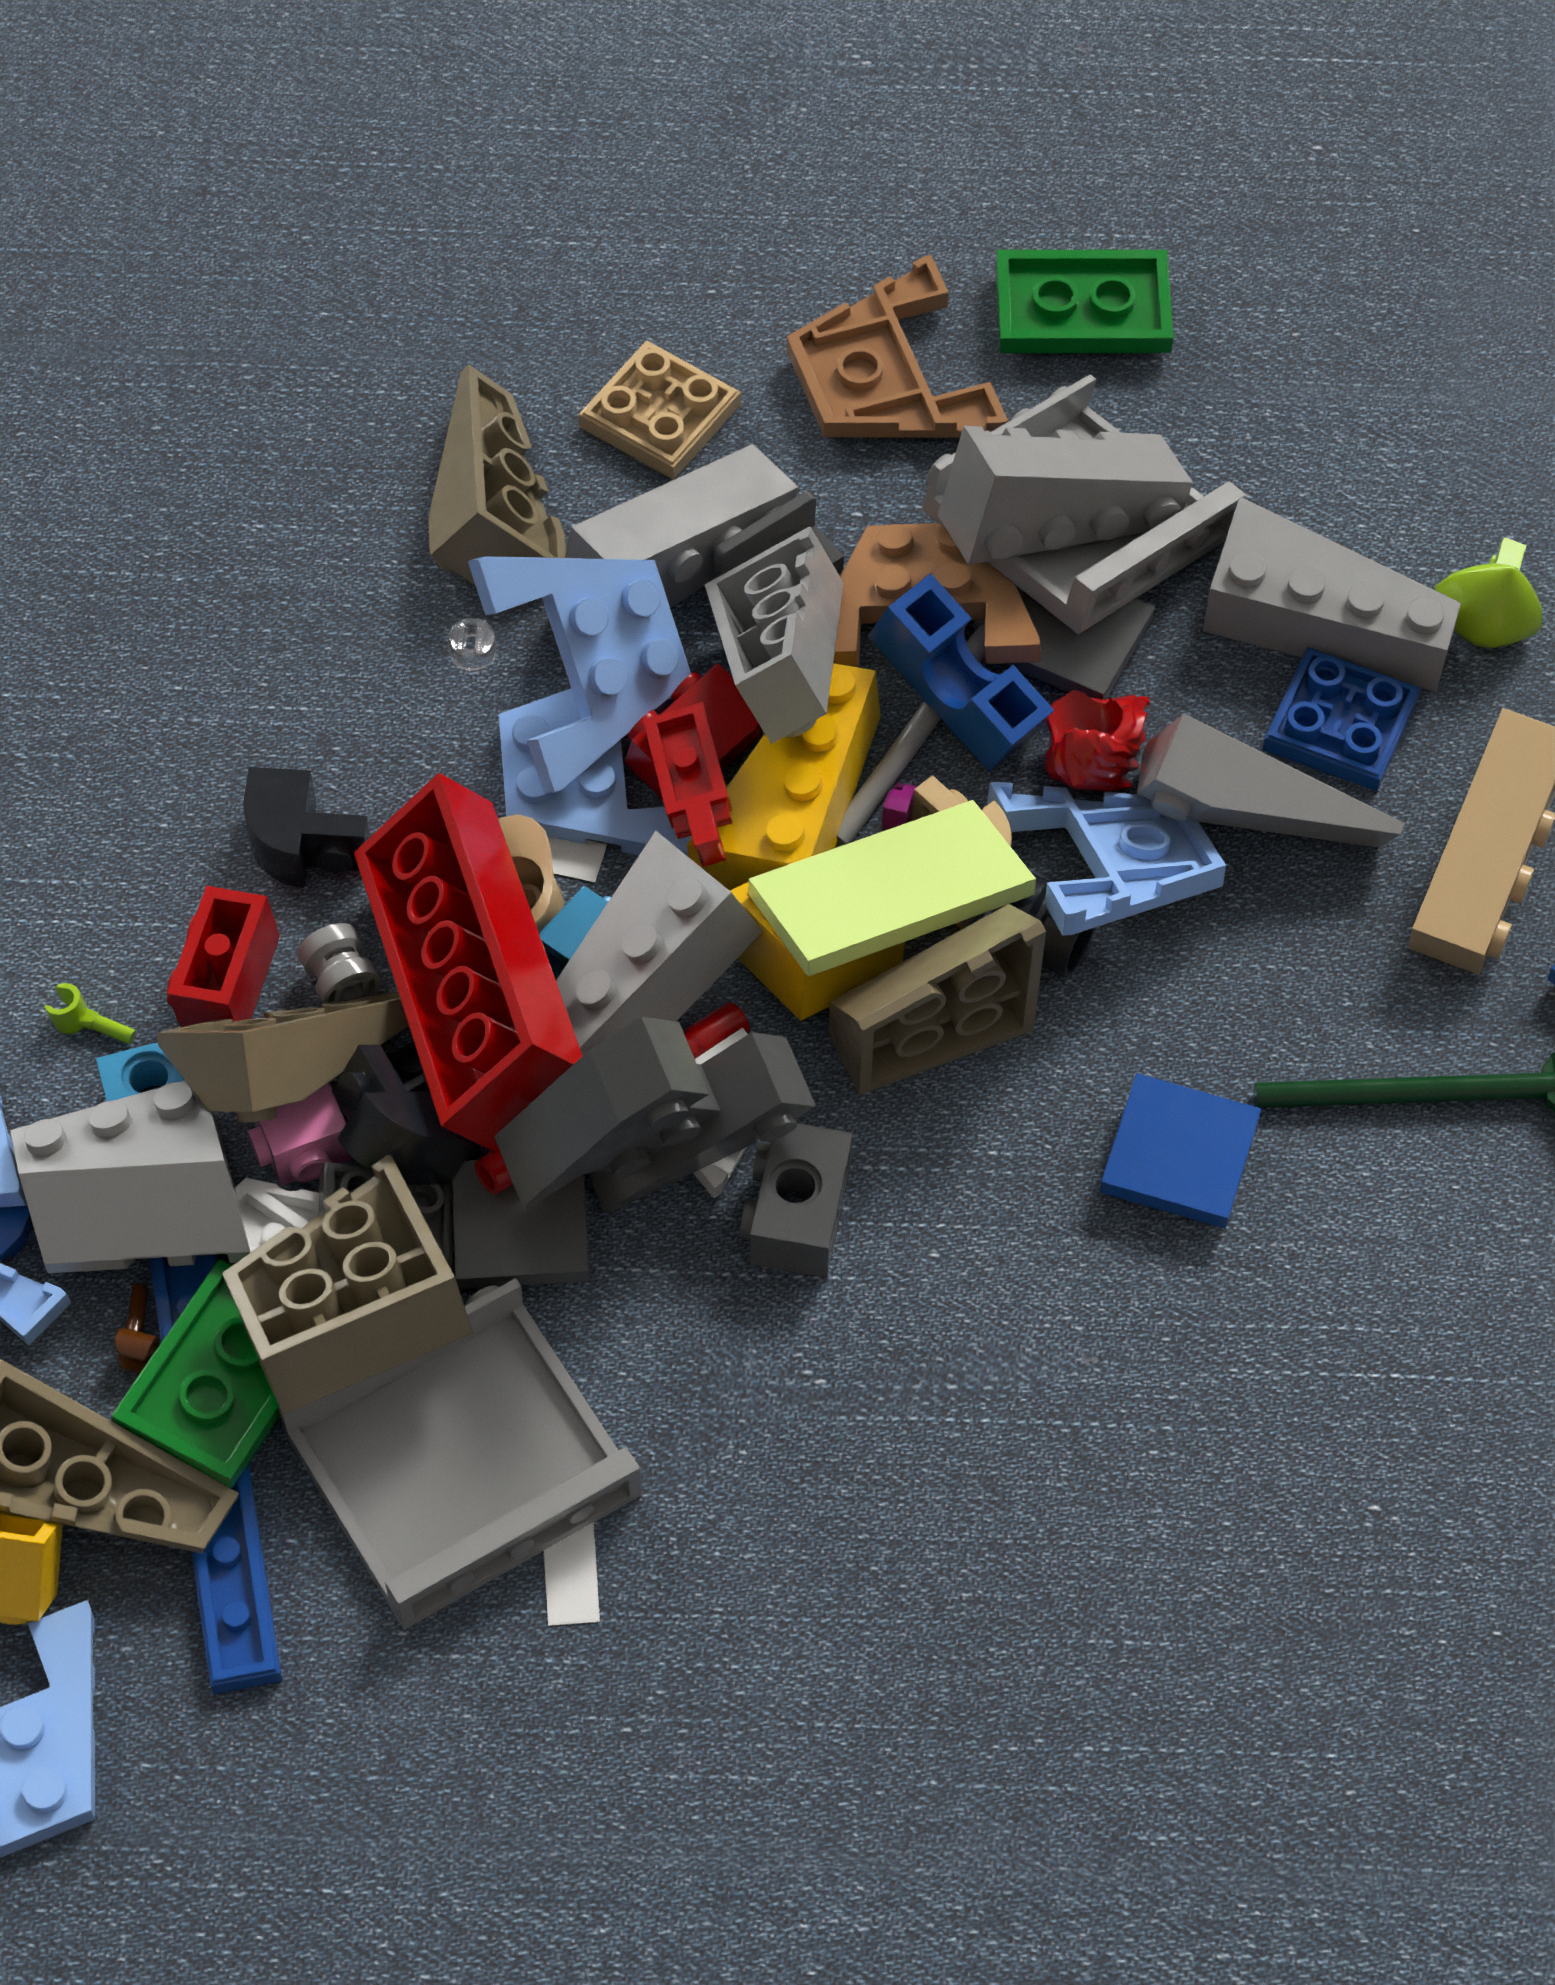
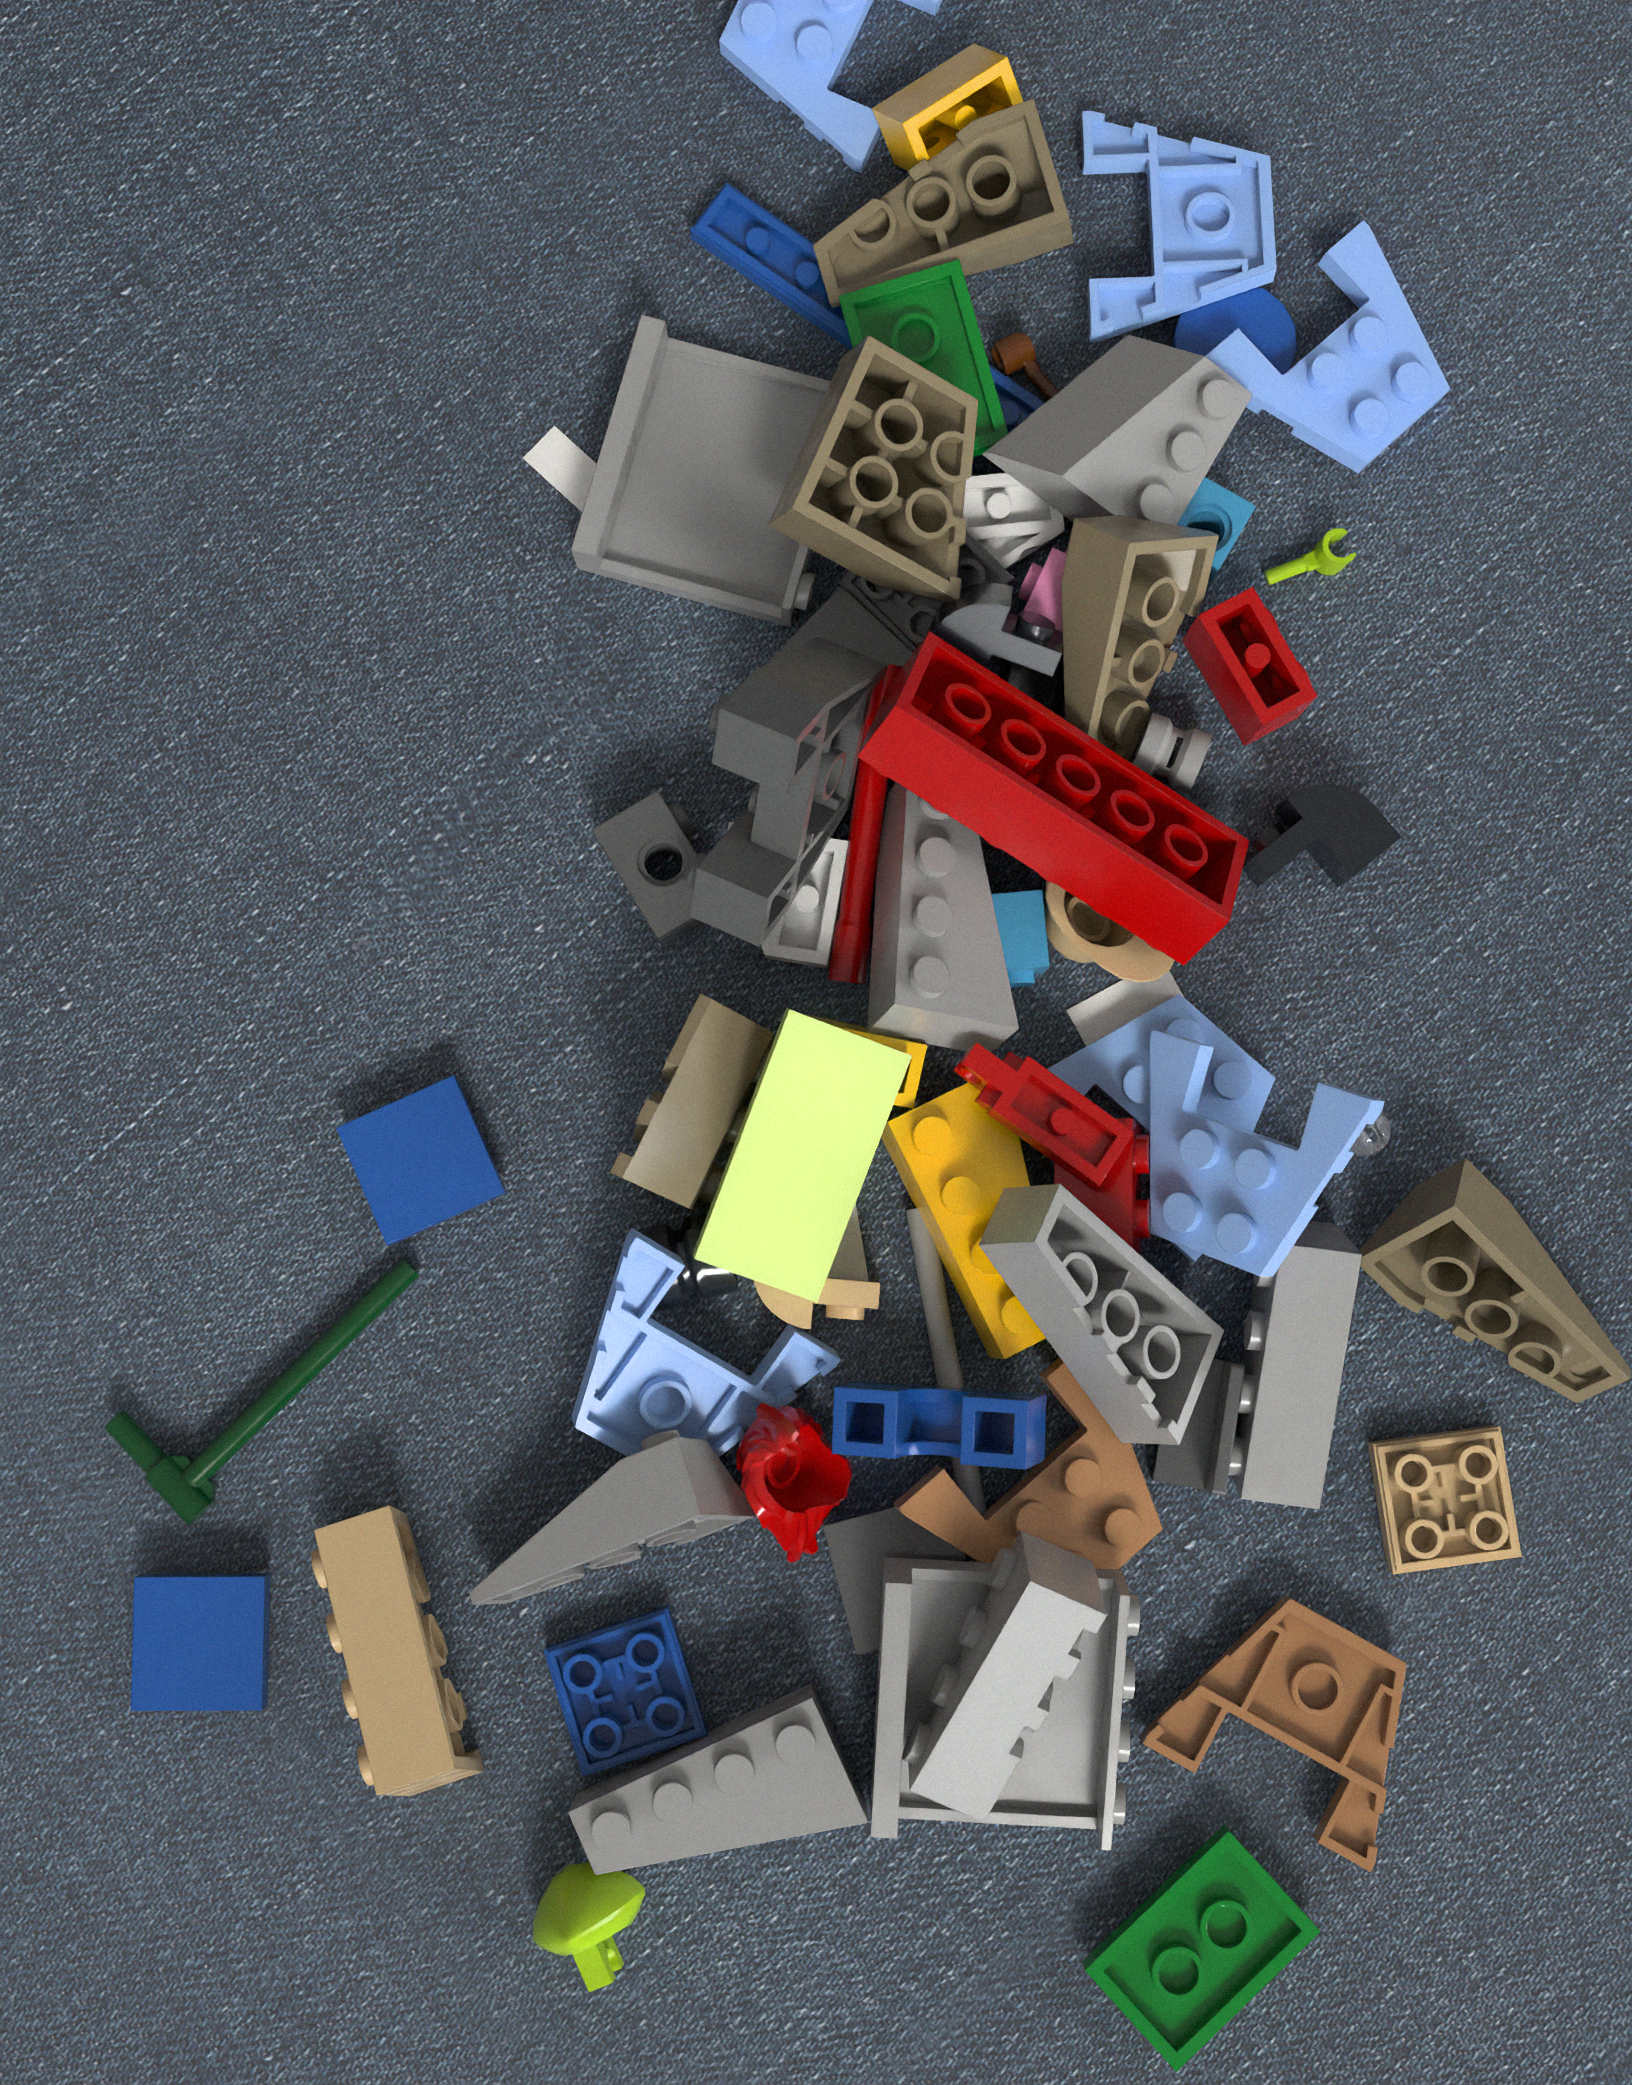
camera: 140 degrees right, 25 degrees up
magenta tile [882,783,918,832] -> none

